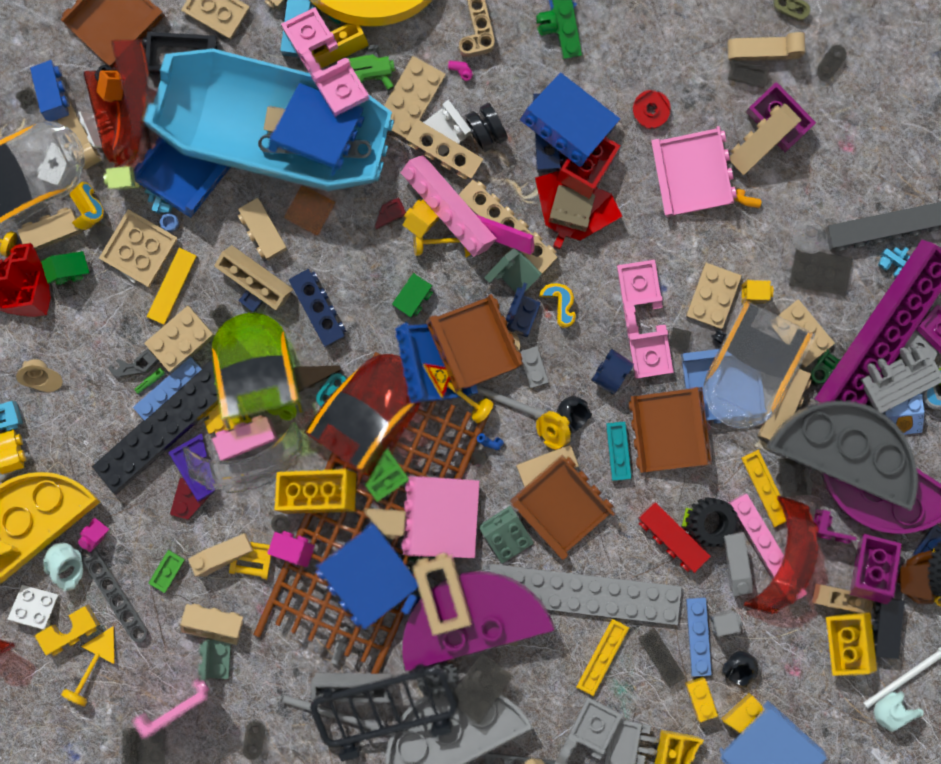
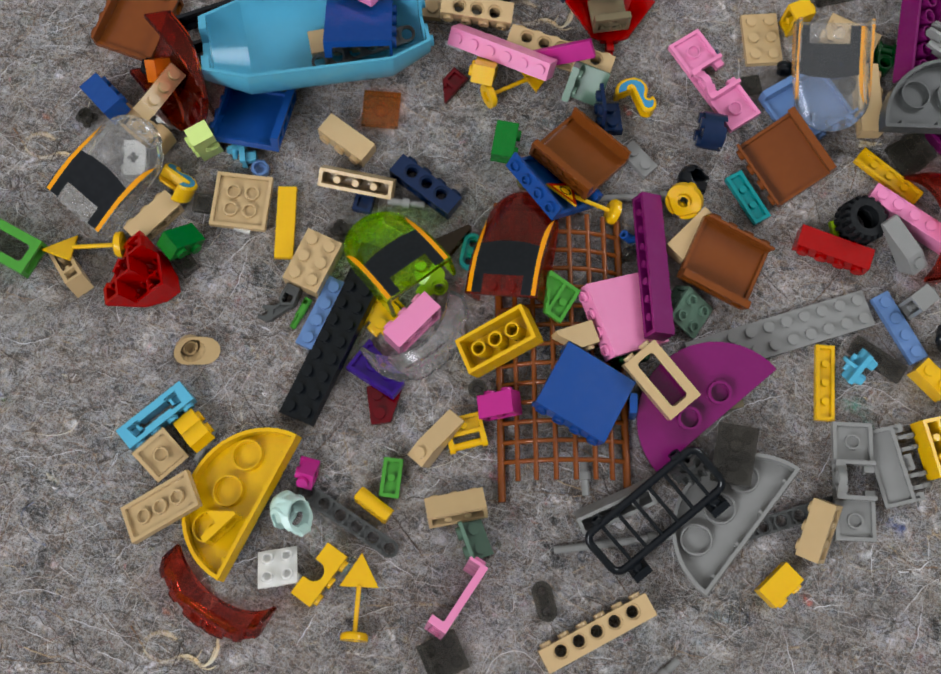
camera: 25 degrees left, 10 degrees down
none -> tan brick [132,63,186,121]
none -> yellow brick [354,487,395,524]
none -> light grey bar [387,197,425,209]
none -> magenta brick [632,191,675,341]
none -> medium azure hips [841,347,878,385]

